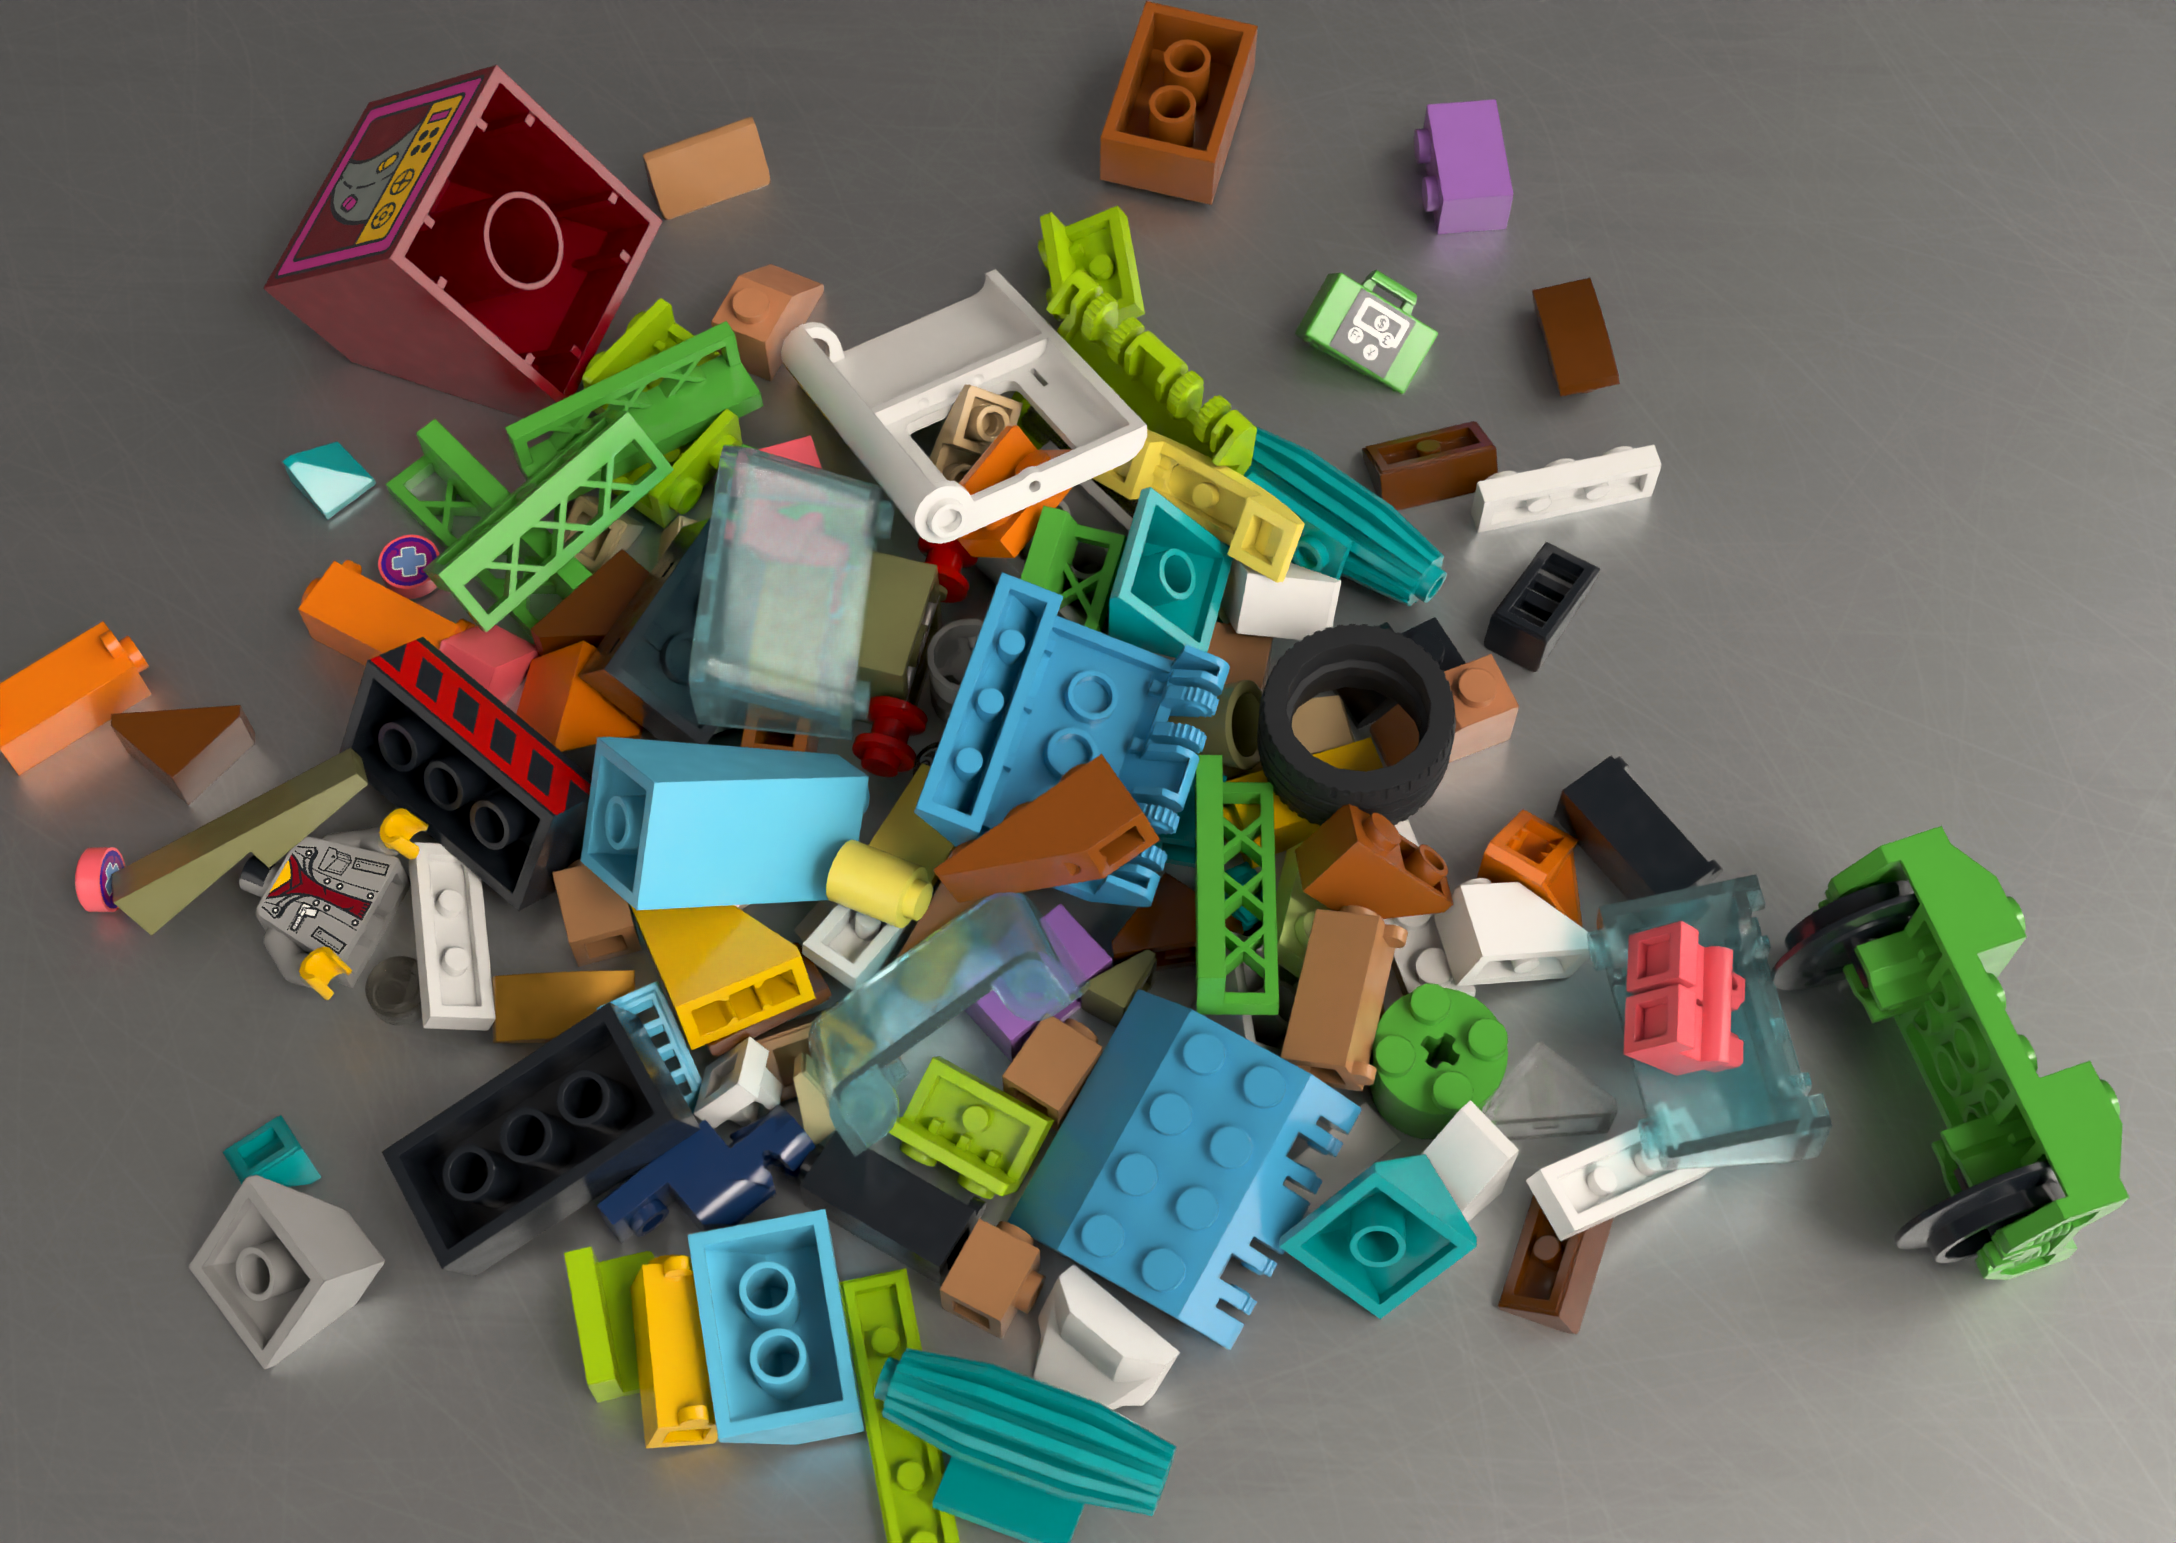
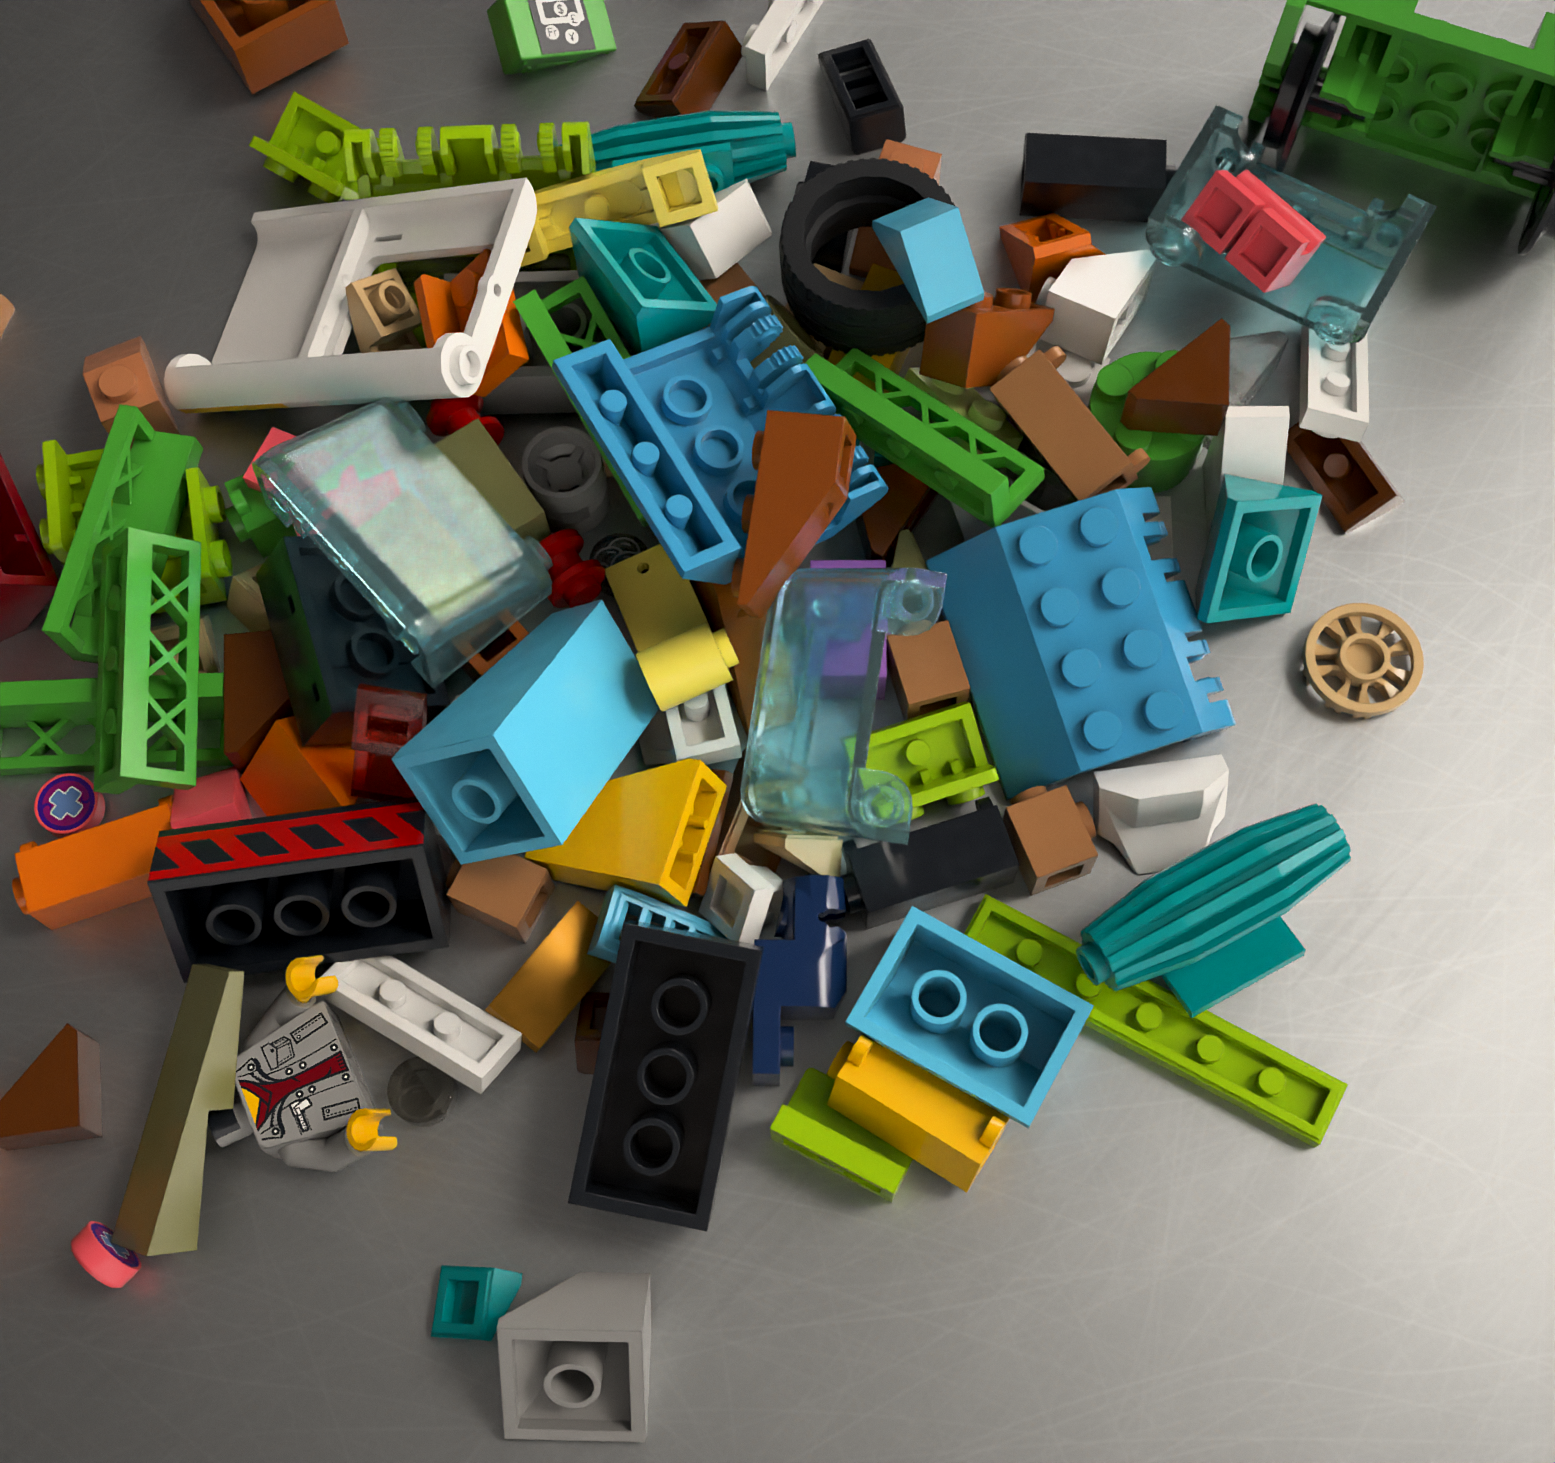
camera: 45 degrees left, 5 degrees up
none -> clear red slope [350,683,427,801]
none -> medium azure slope [872,197,984,324]
none -> reddish brown slope [1120,318,1231,436]
none -> tan wheel [1301,603,1424,719]

